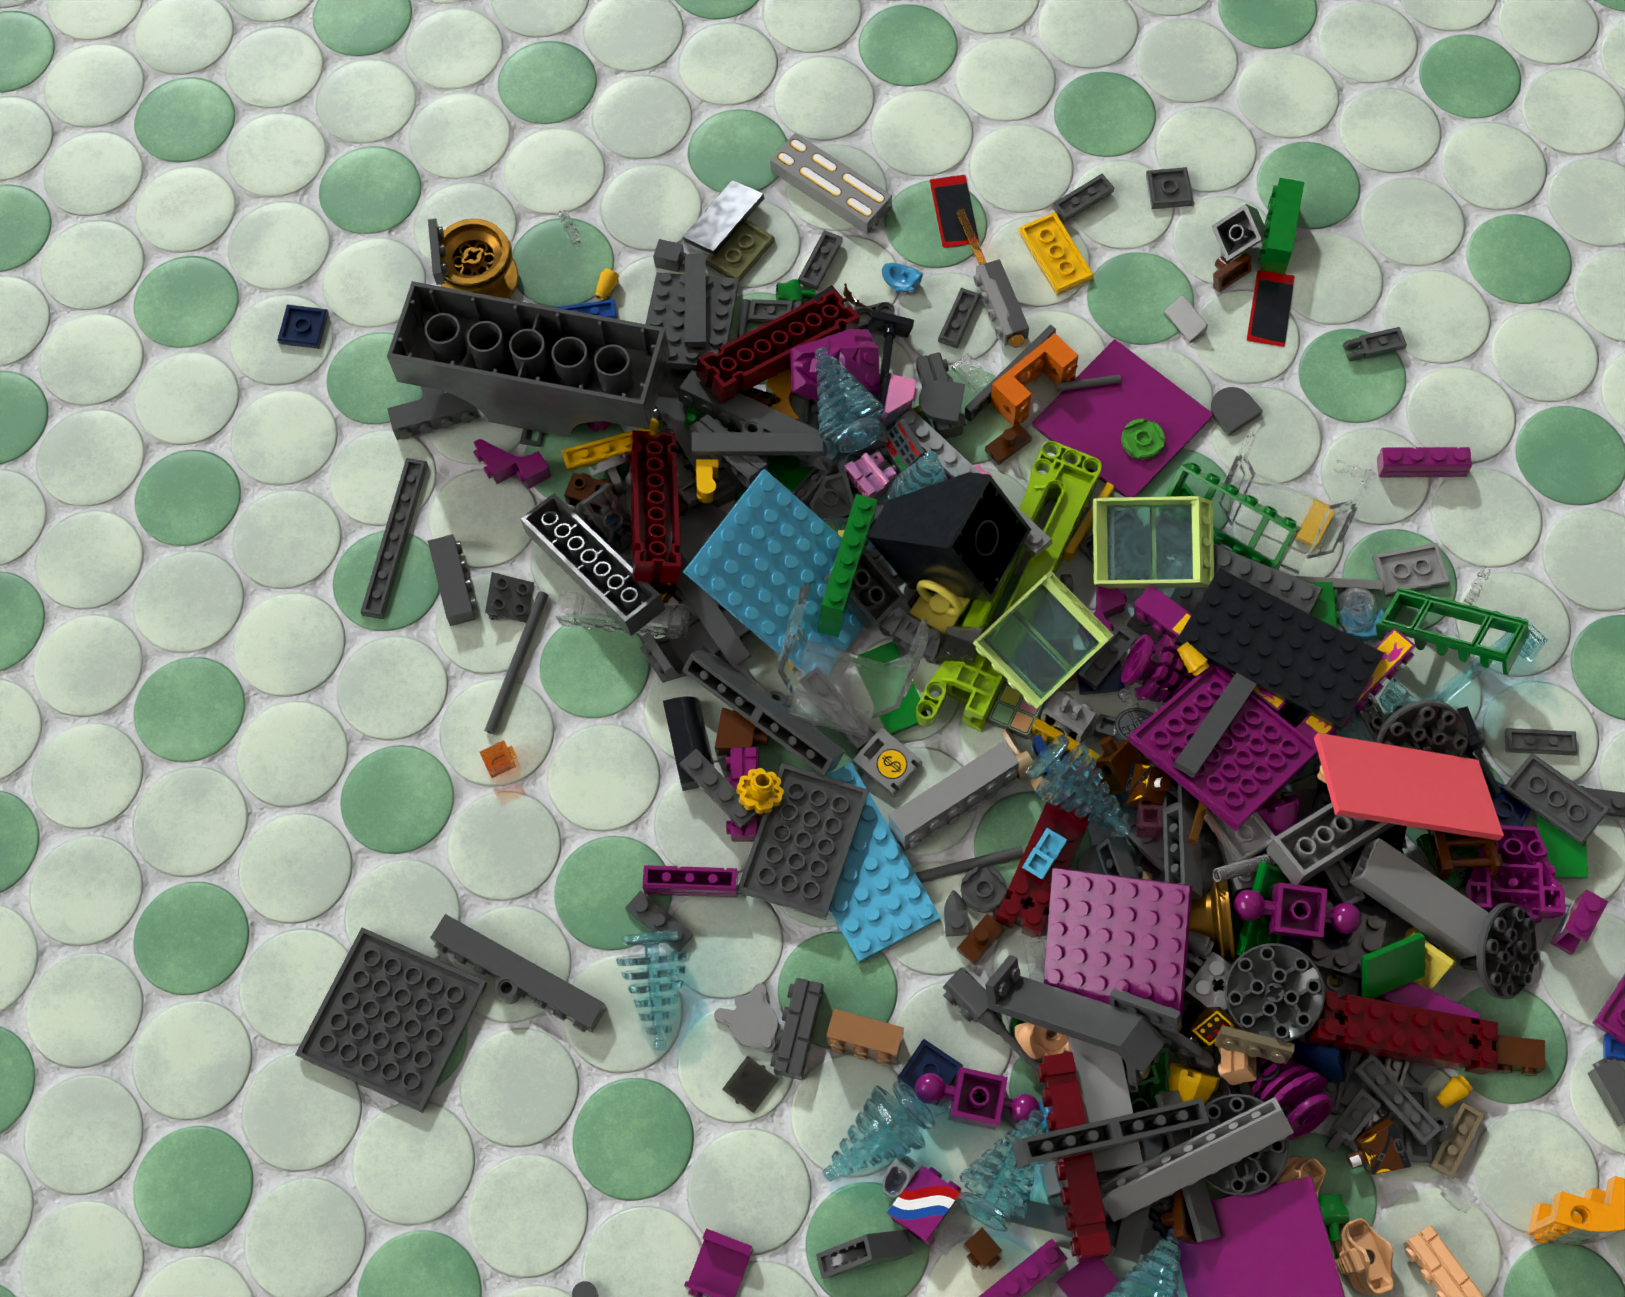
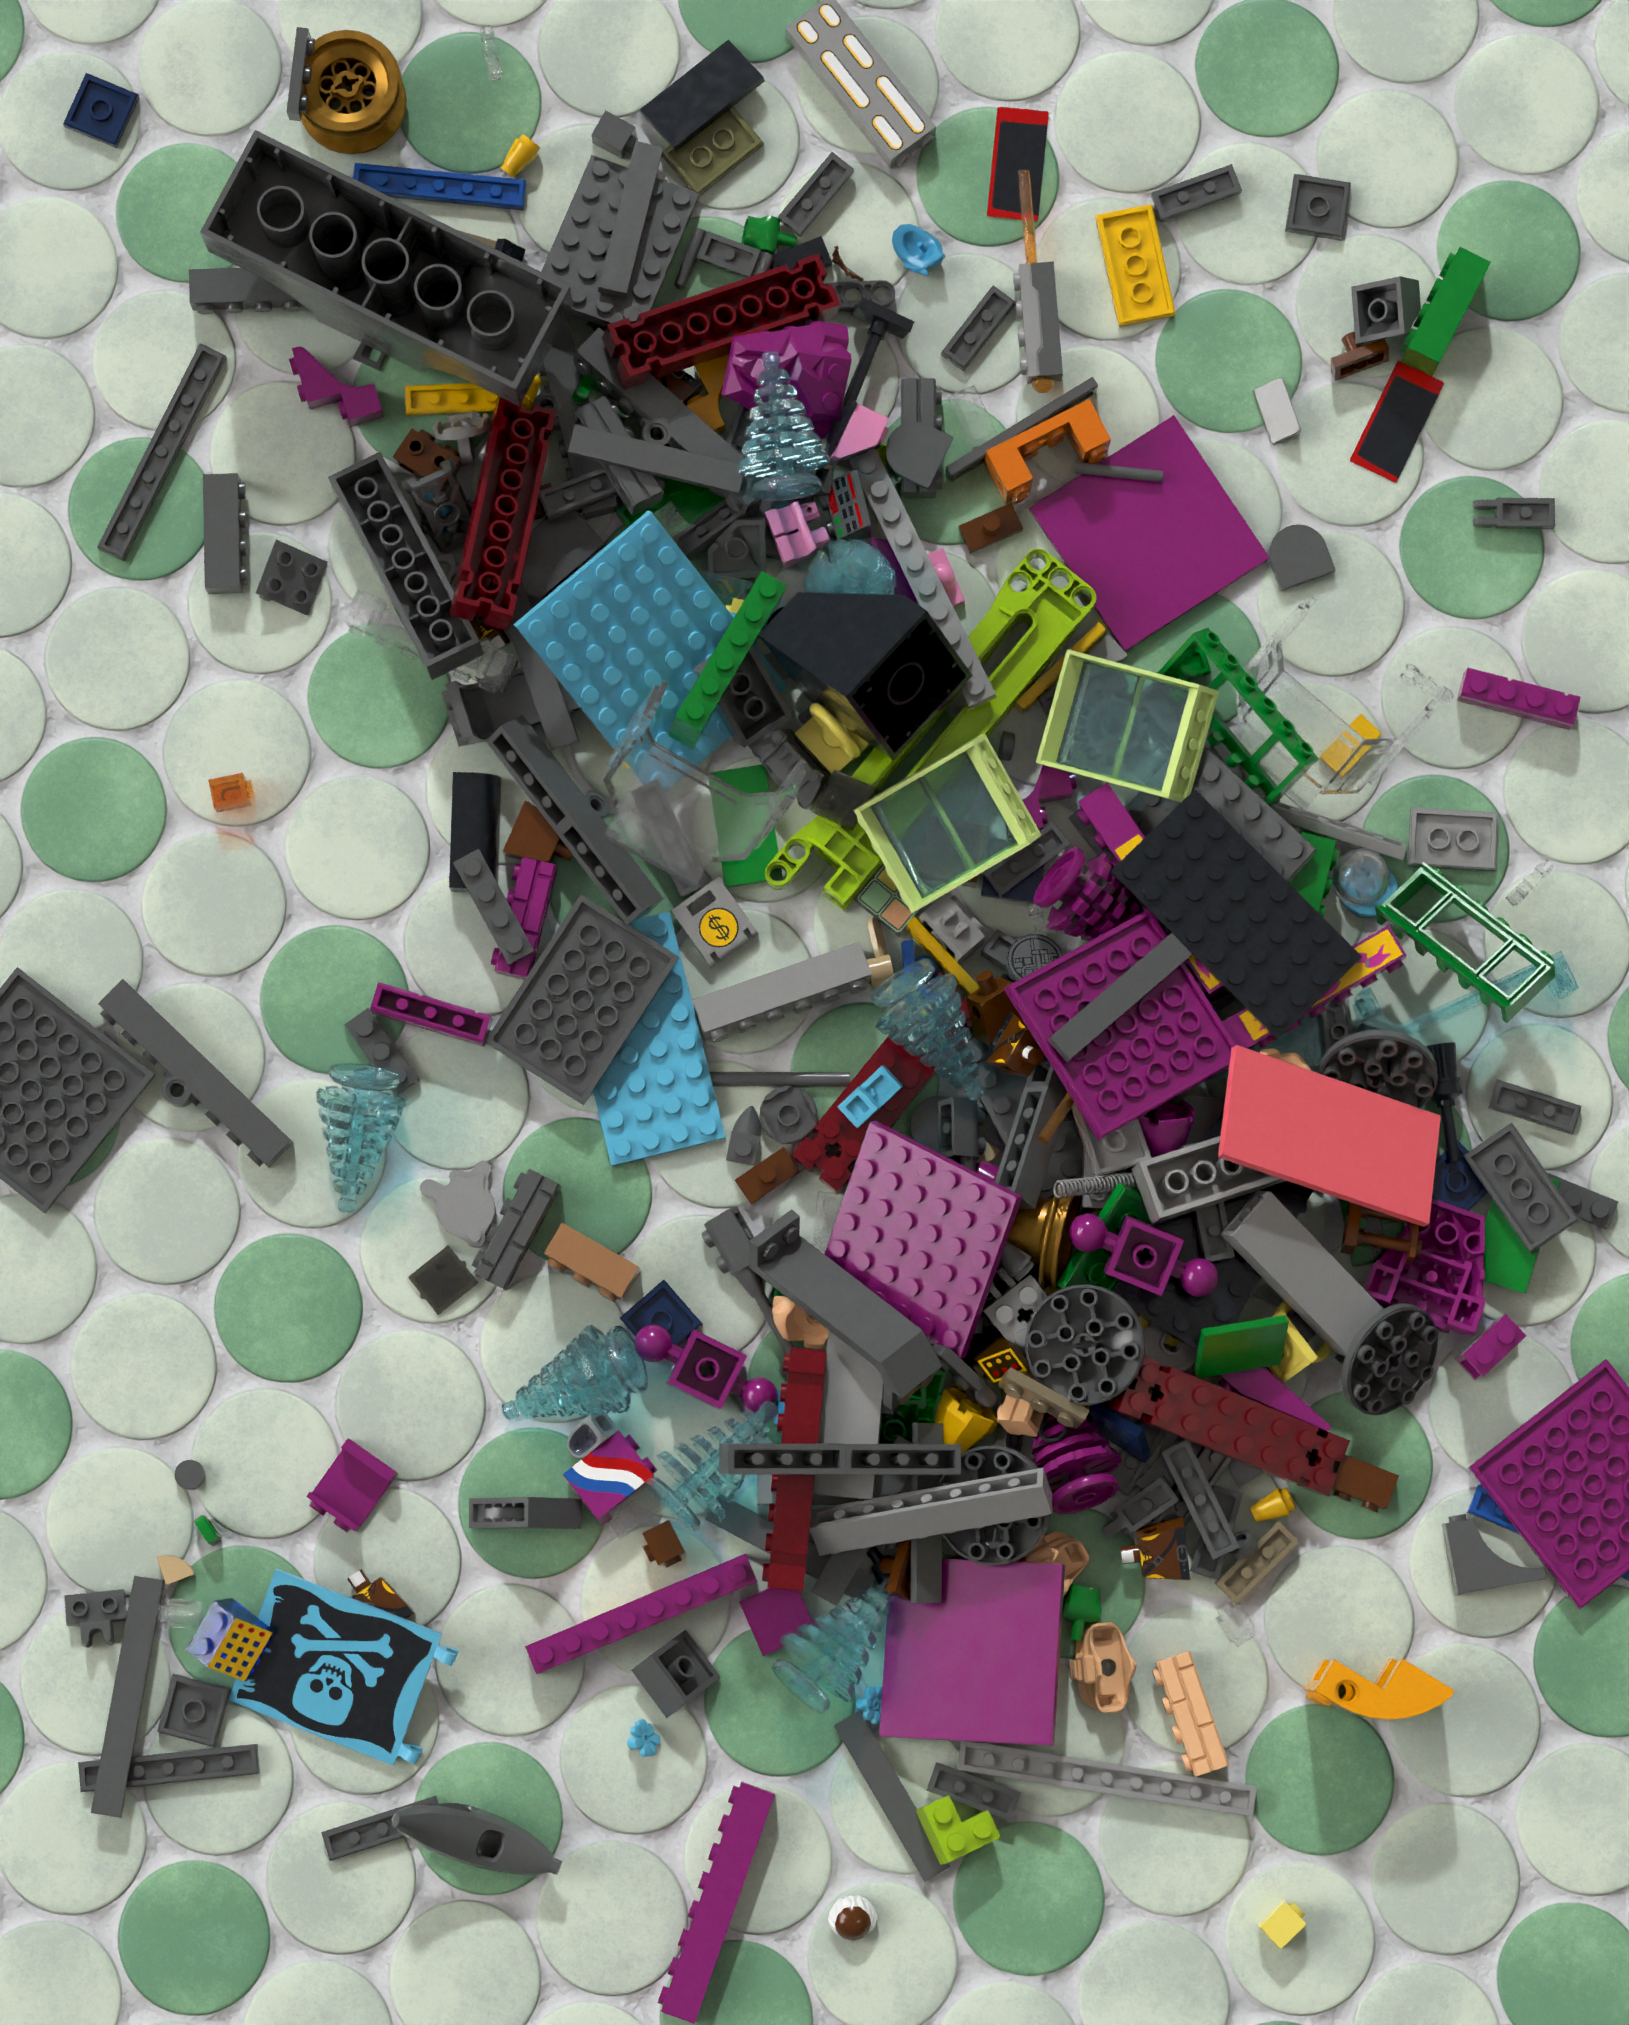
camera: 10 degrees right, 15 degrees up
dark grey piece [484,591,549,734] -> none
yellow leg [696,459,718,503] -> none
yellow plant [736,768,784,814] -> none
dark grey plate [1109,988,1182,1035] -> none
bright green tile [1121,418,1165,460] -> none
clear pink brick [1135,805,1163,838] -> none
yellow cone [1177,642,1209,676] -> none

